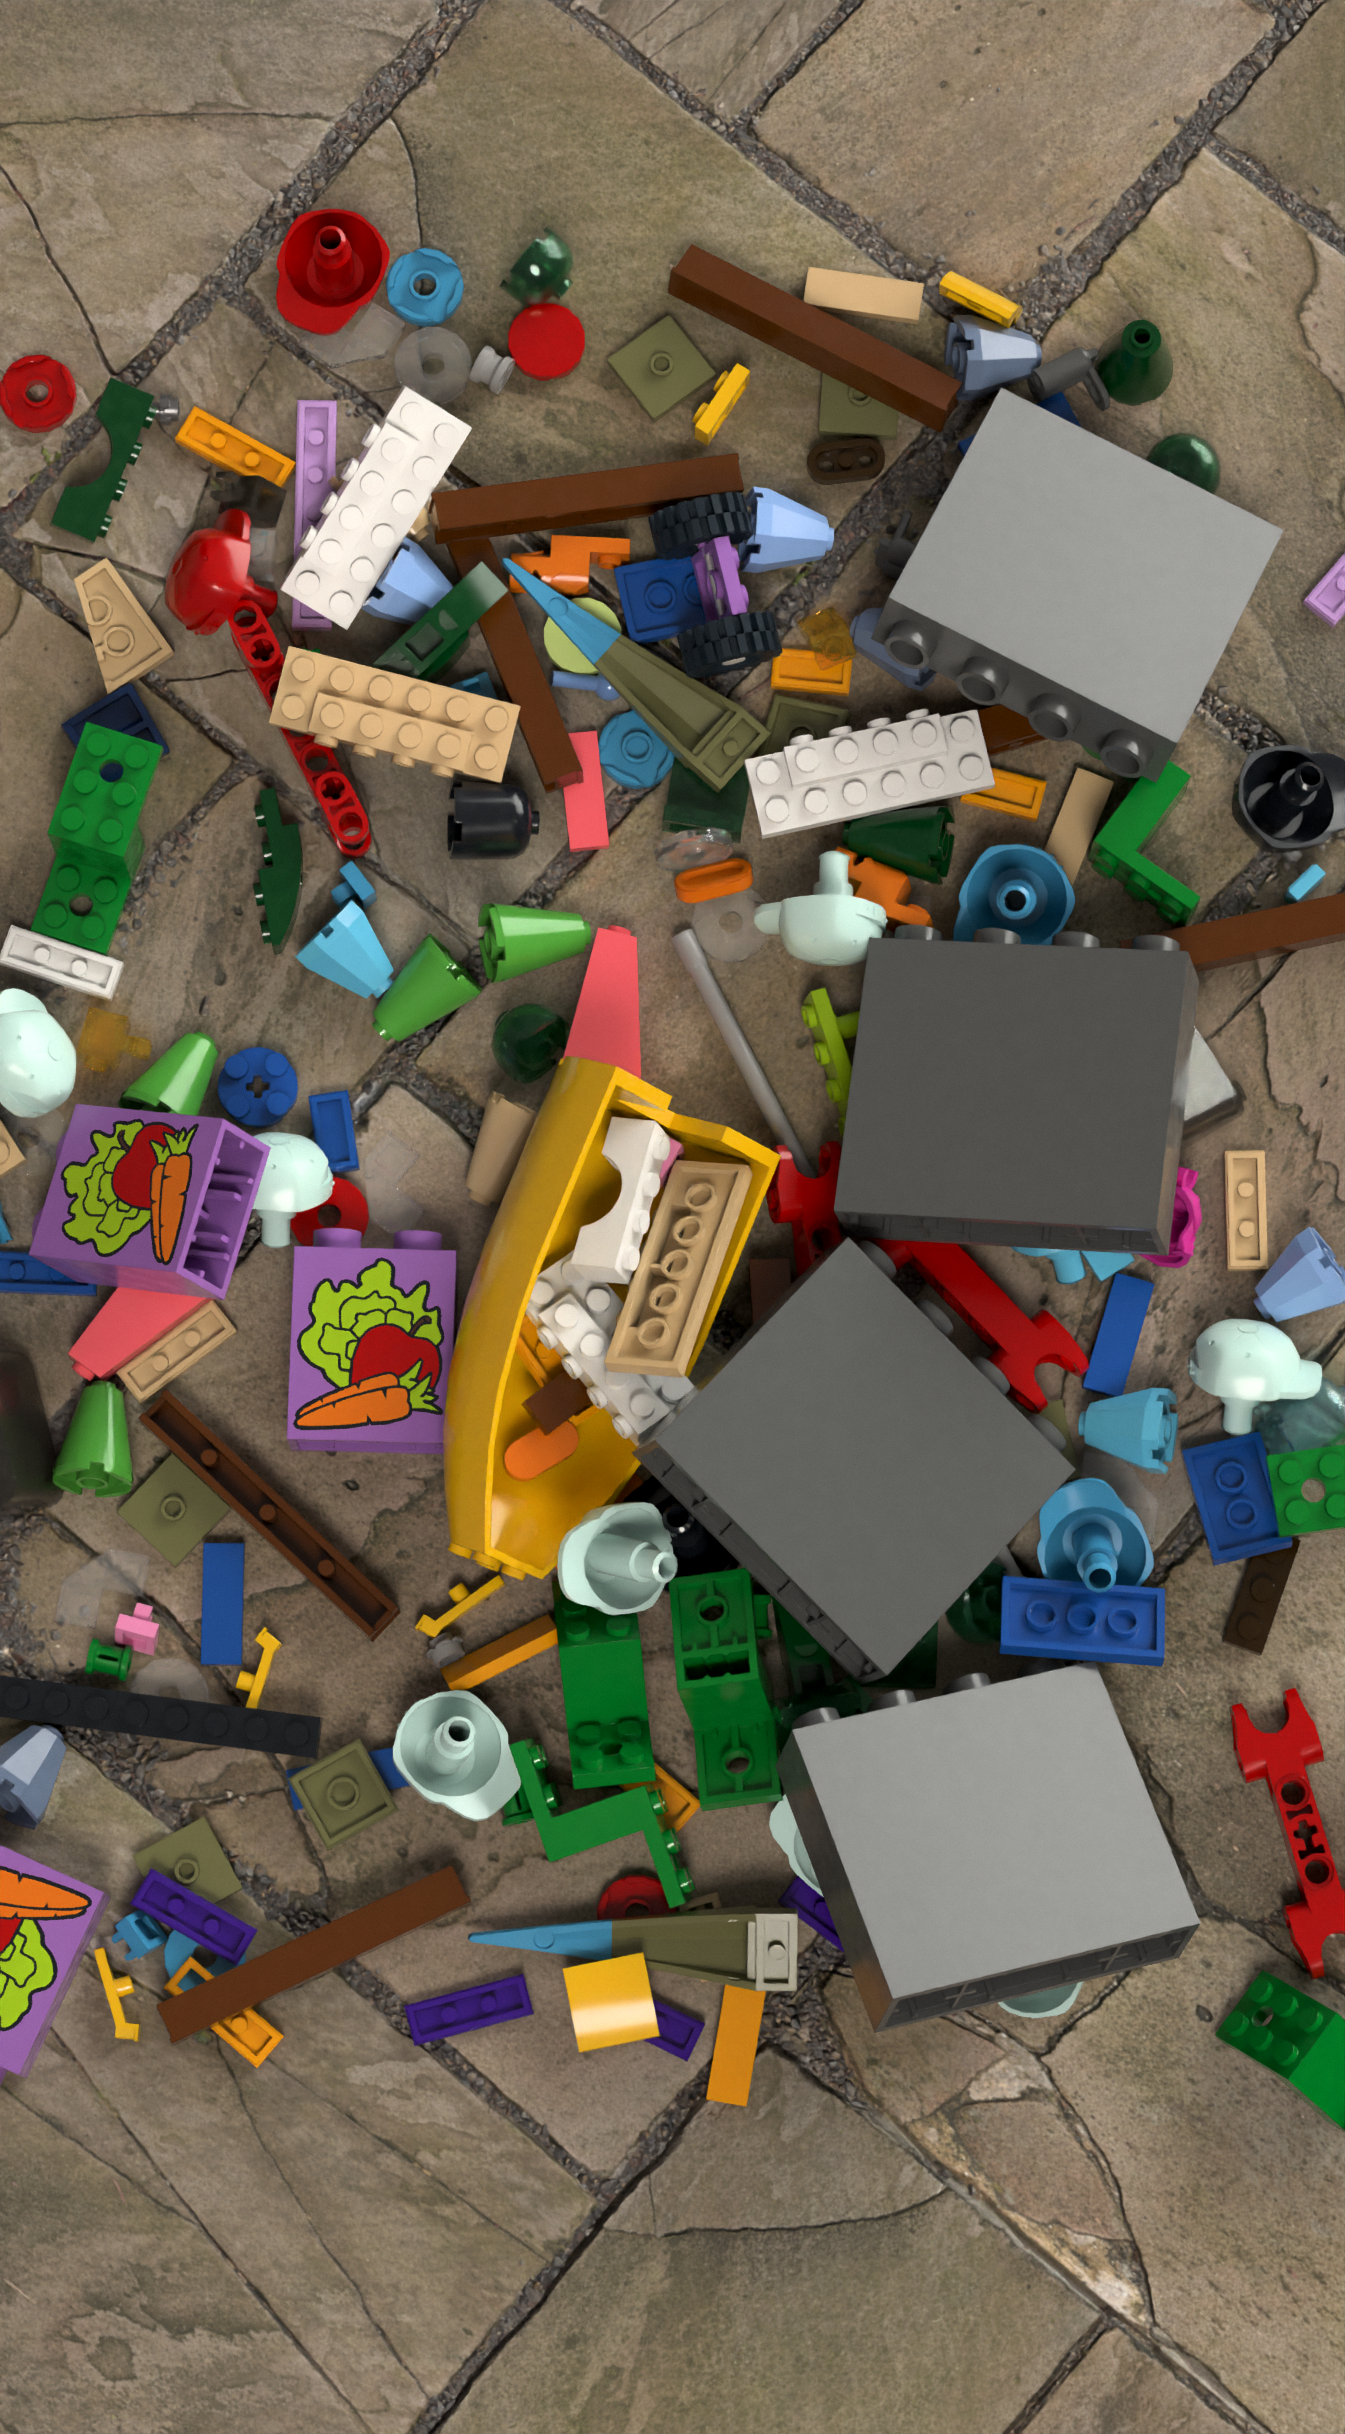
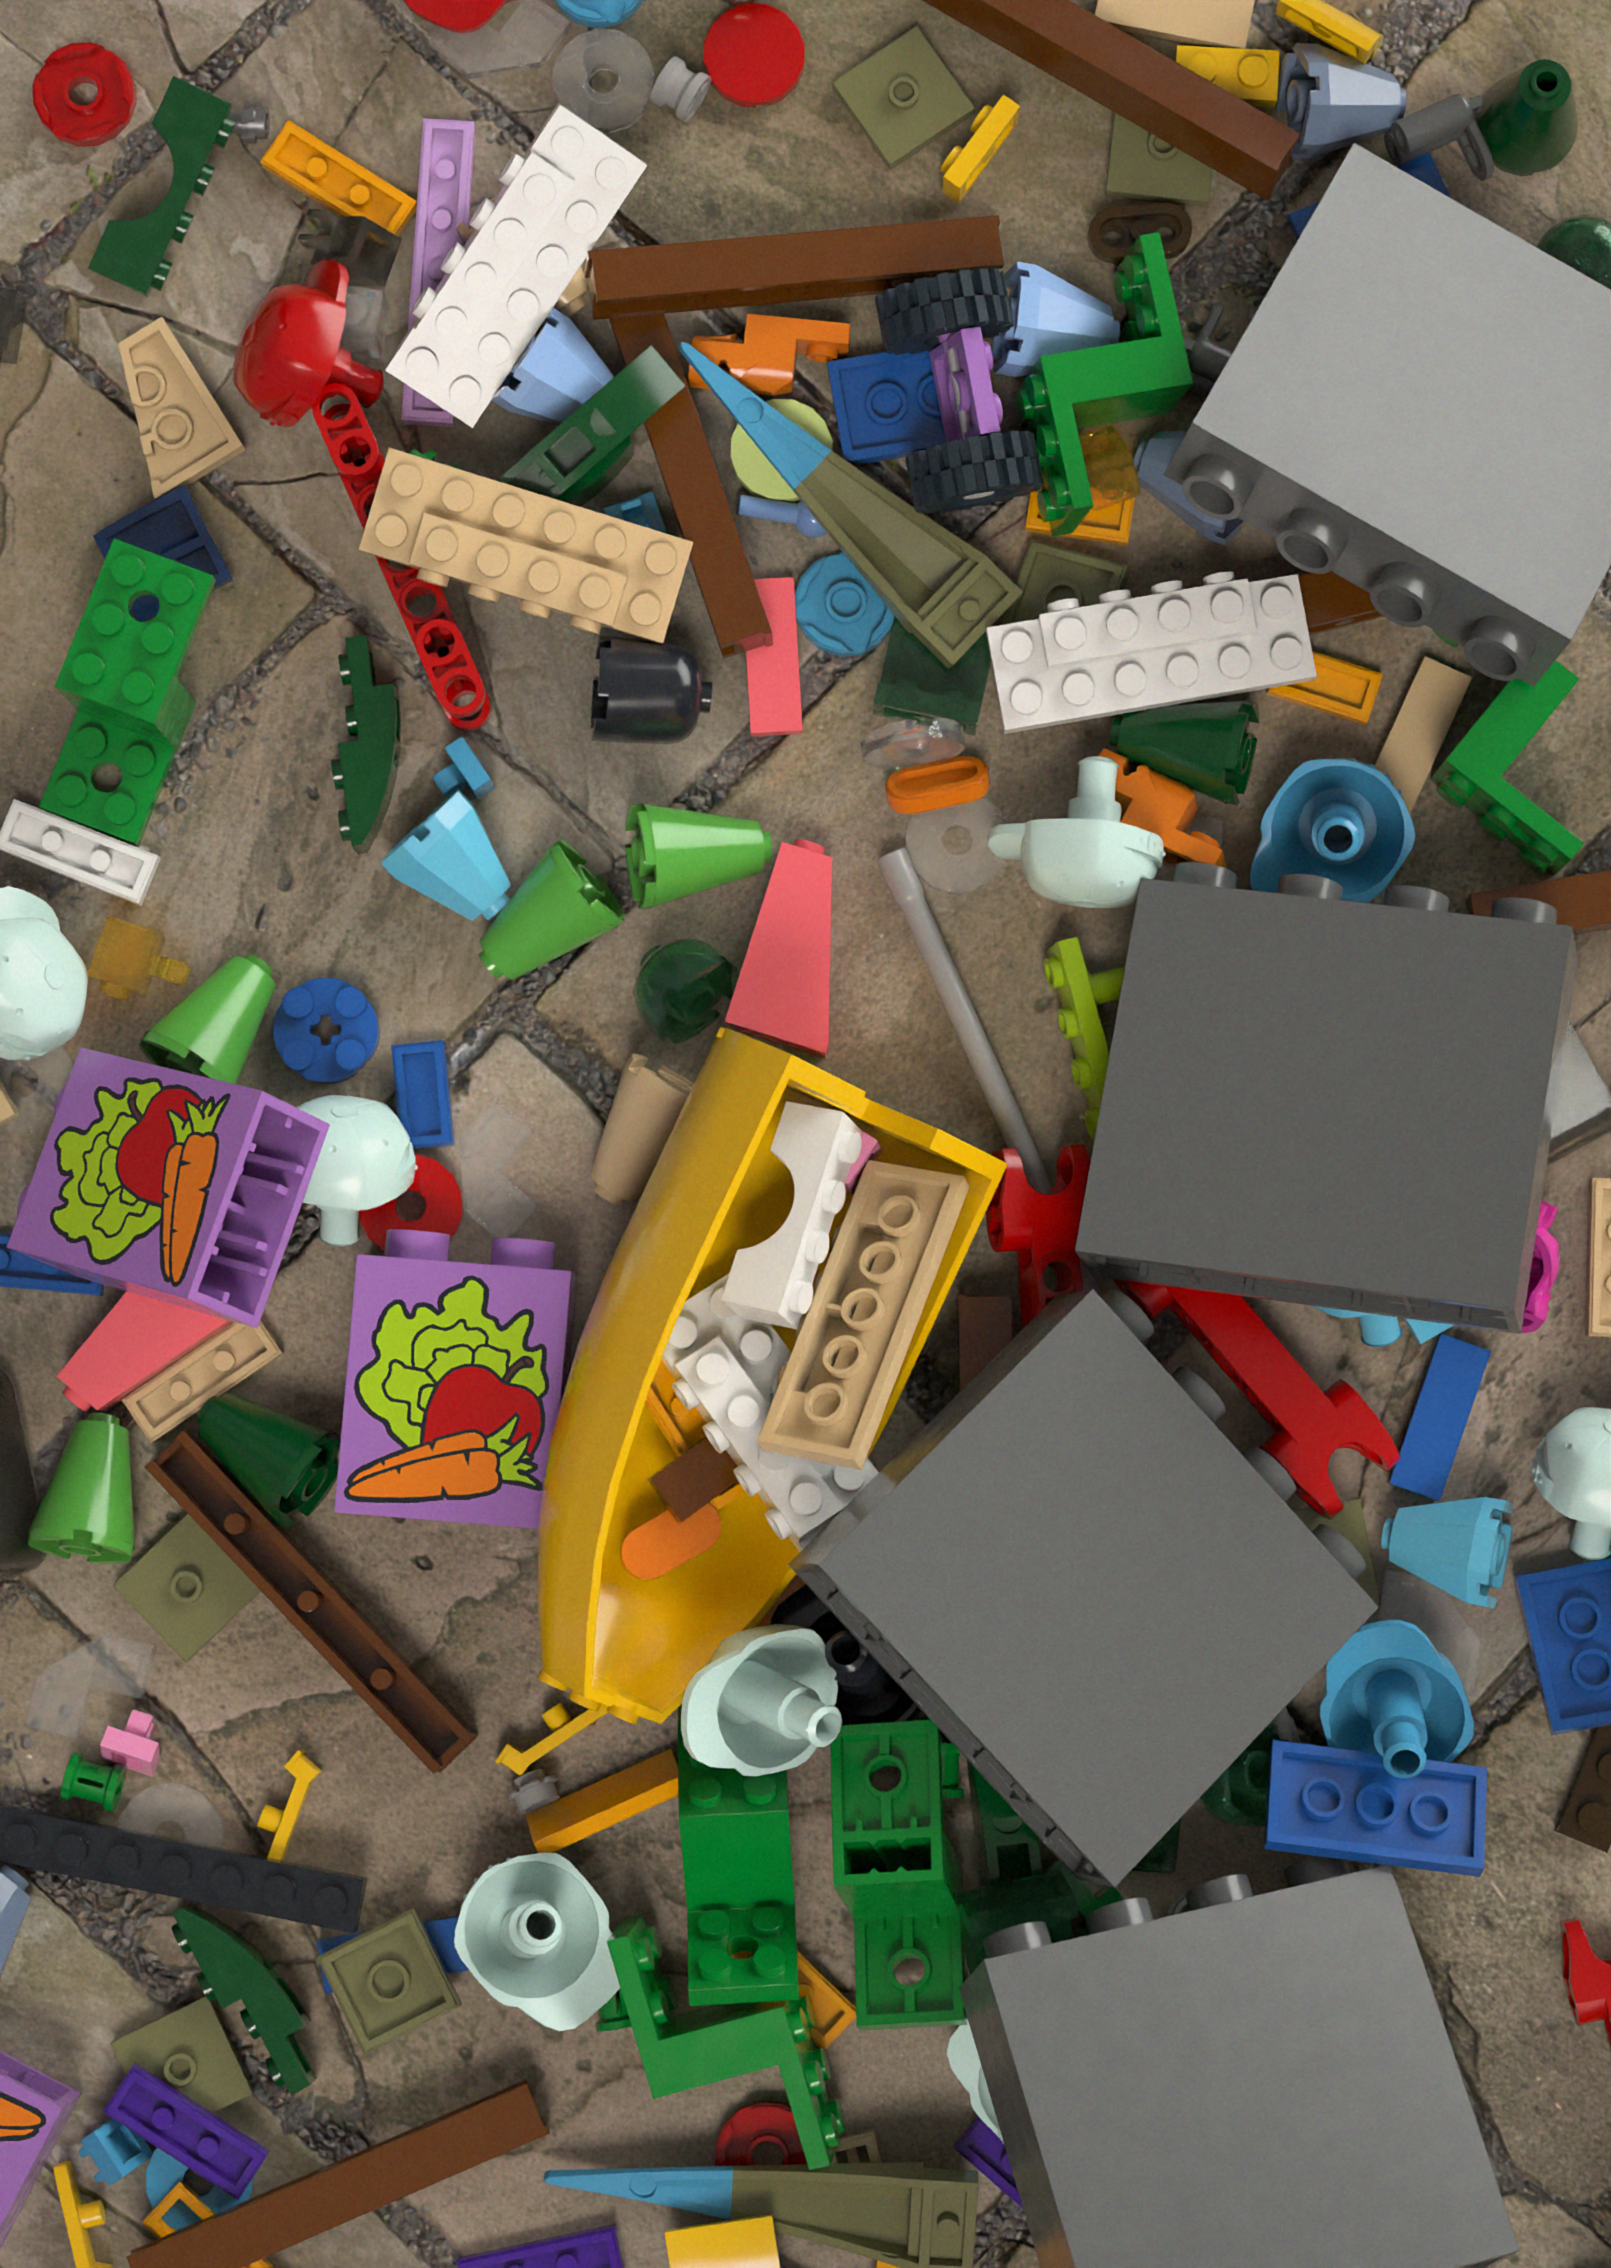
camera: 10 degrees right, 5 degrees up
blue tile [201,1543,245,1666] -> none
none -> dark green slope [171,1904,317,2096]
none -> dark green cone [197,1393,341,1528]
none -> green bracket [1016,232,1193,537]
none -> yellow plate [1175,45,1280,107]

